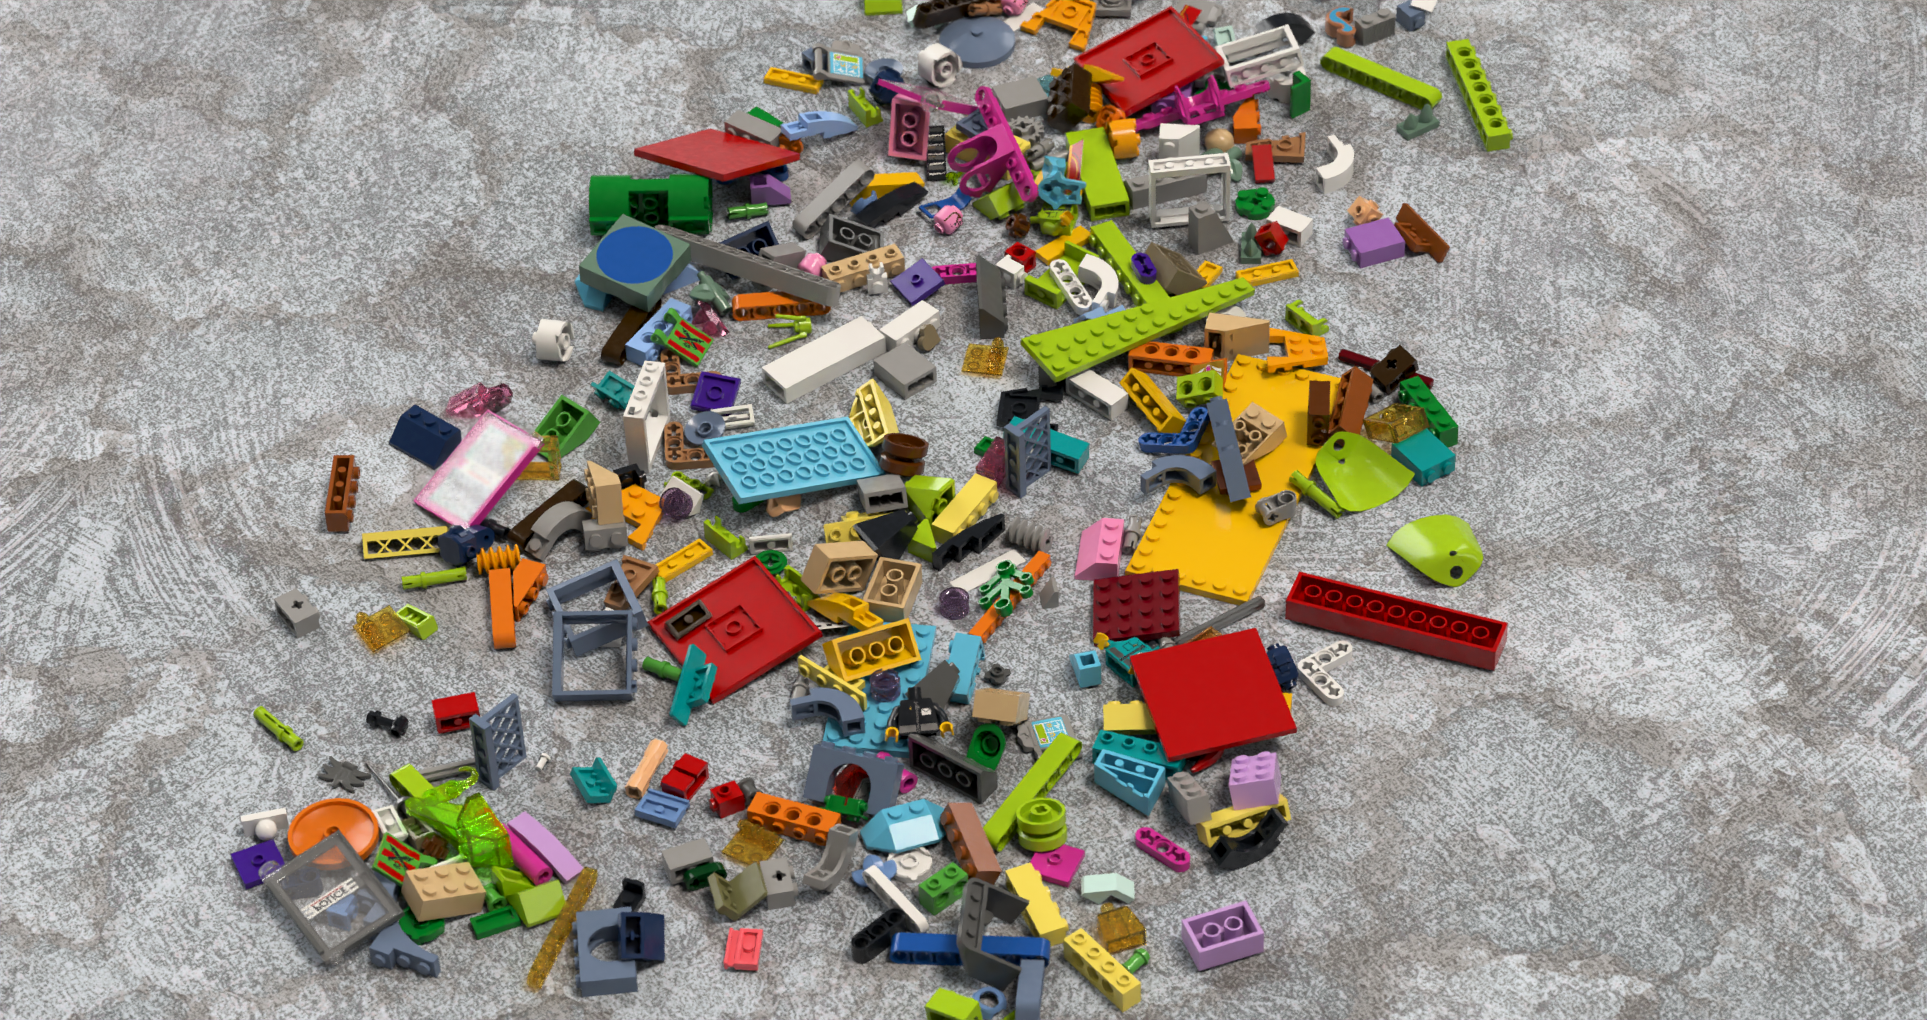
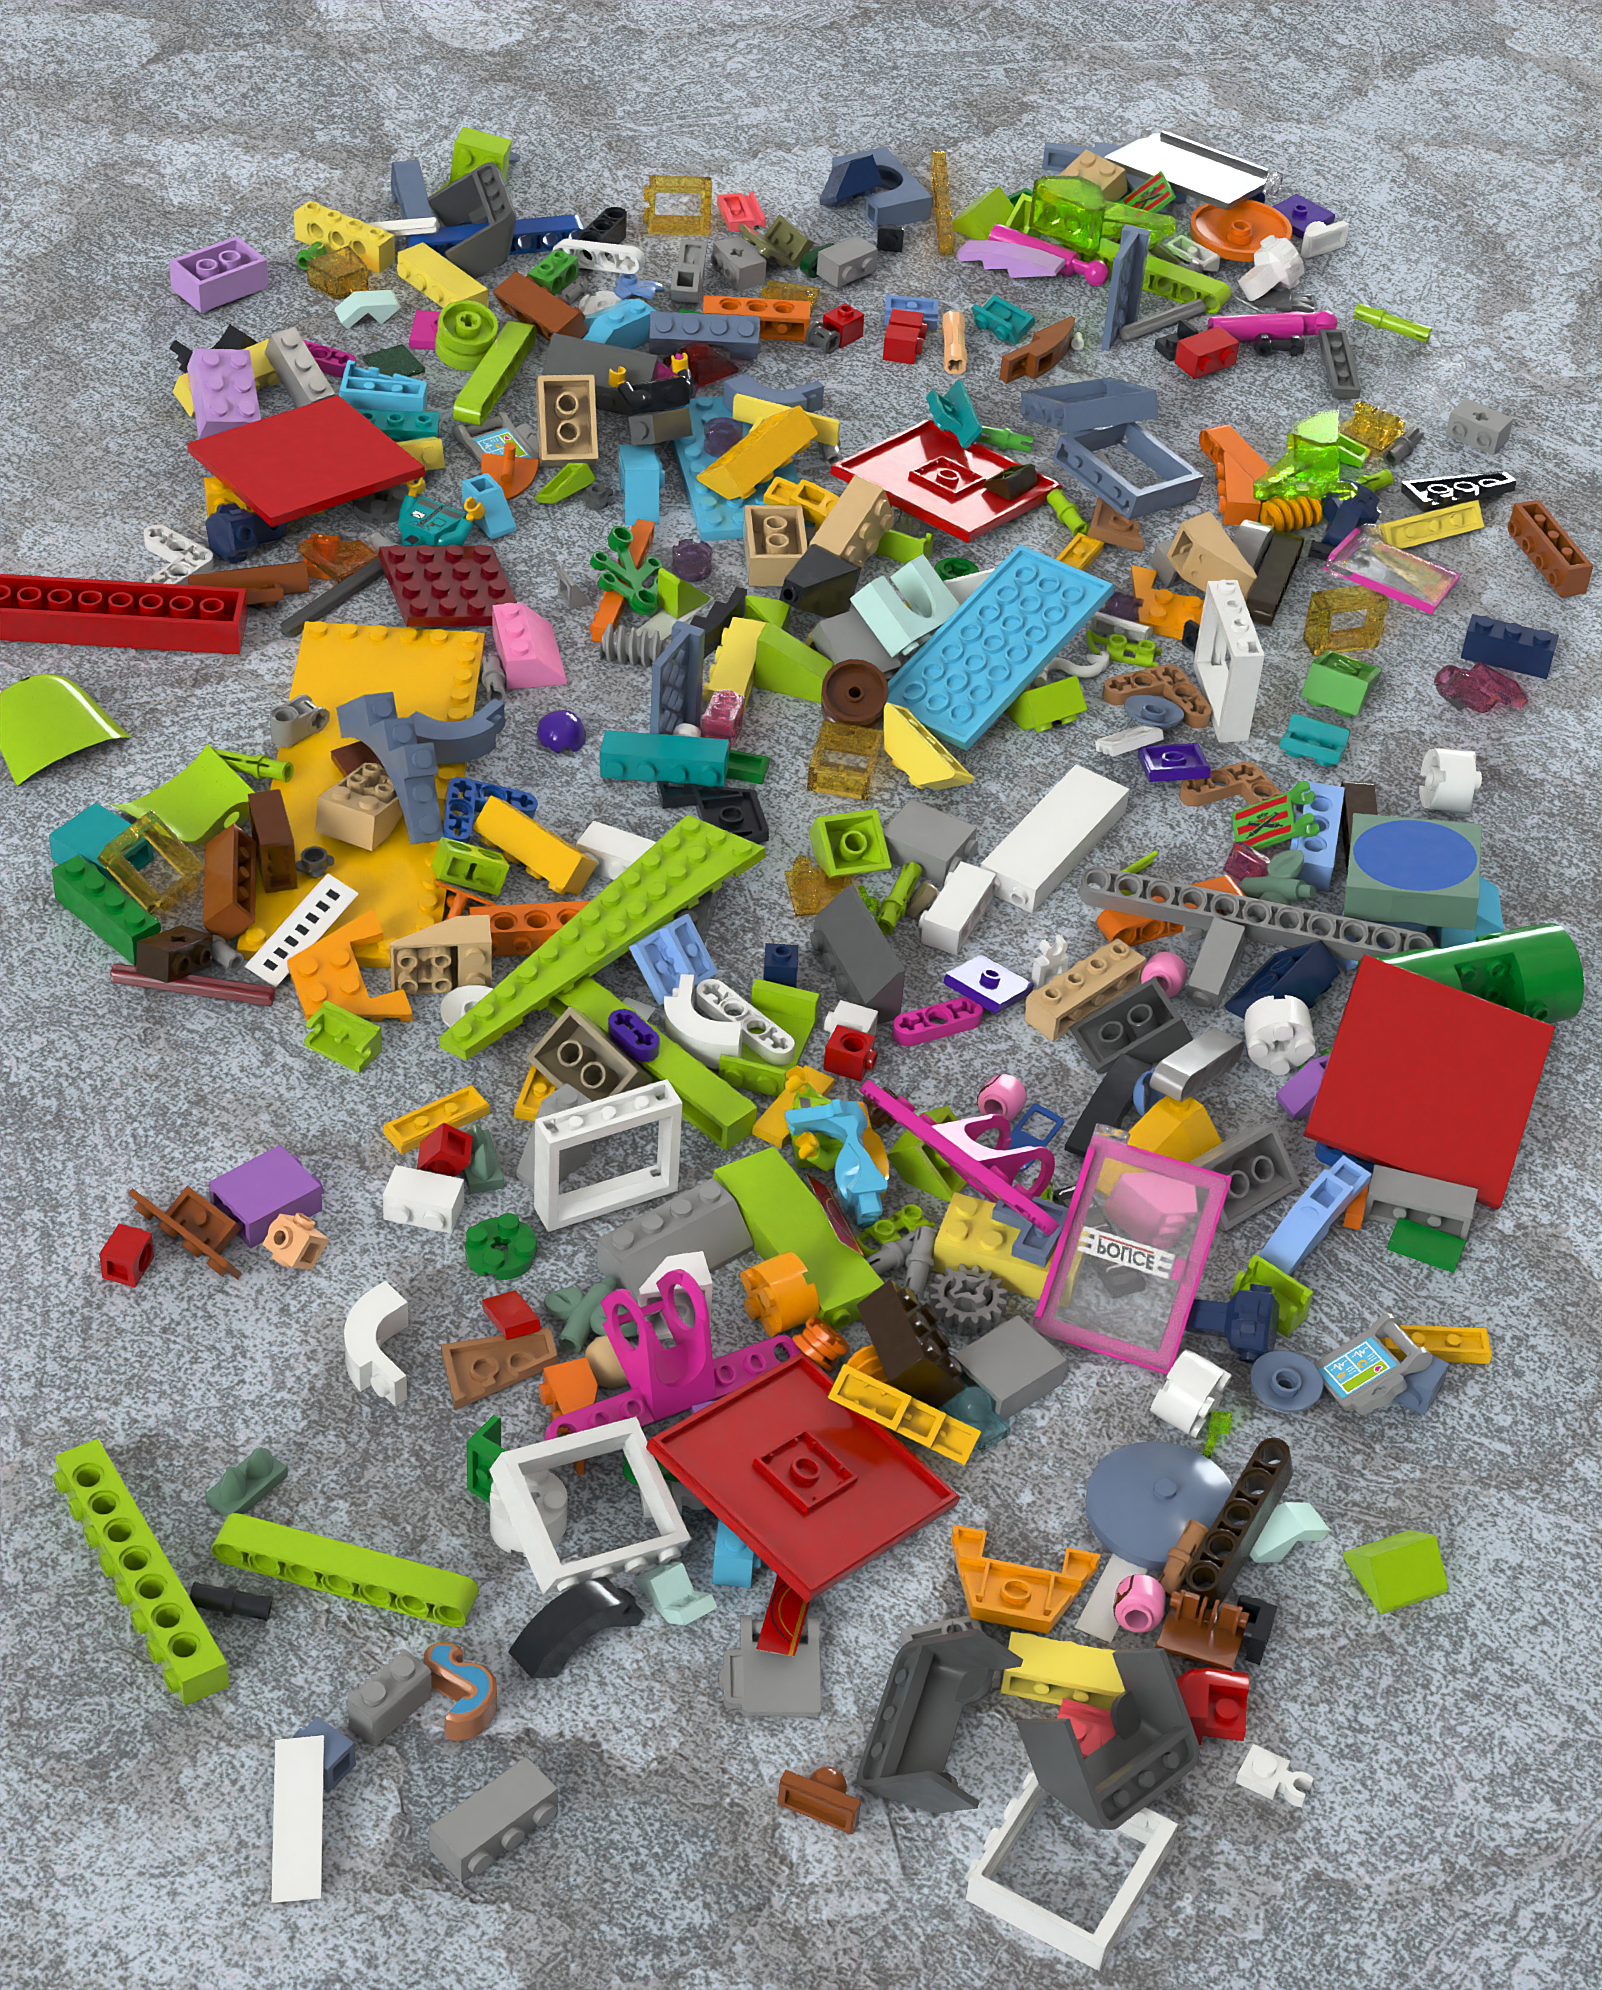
camera: 155 degrees right, 0 degrees up
none -> red brick [99,1223,154,1288]
none -> dark orange bracket [187,561,310,607]
none -> black pin [190,1581,273,1621]
none -> white sticker [244,873,359,987]
none -> dark grey plate [296,846,334,878]
none -> clear green piece [362,344,425,377]
none -> white axle [366,217,440,237]
none -> orange shield [481,442,539,501]
none -> lime slope [534,462,596,504]
none -> dark purple hair [536,710,586,753]
none -> clear yellow window [643,175,712,236]
none -> lime slope [657,567,711,619]
none -> dark blue brick [763,943,799,988]
none -> clear yellow window [807,720,883,801]
none -> lime slope [808,809,892,878]
none -> light aqua arch [850,554,960,657]
none -> clear neon green hand [857,885,880,917]
none -> lime pin [875,862,923,936]
none -> dark orange slope [999,316,1075,384]
none -> black bracket [1154,319,1199,361]
none -> light grey slope [1188,1123,1301,1231]
none -> dark pink piece [1207,310,1338,342]
none -> white piece [1238,235,1305,301]
none -> white brick [1244,995,1316,1076]
none -> clear neon green slope [1253,410,1359,500]
none -> dark grey plate [1318,329,1361,400]
none -> flat silver axle [1383,427,1424,466]
none -> black wing [1401,471,1516,512]

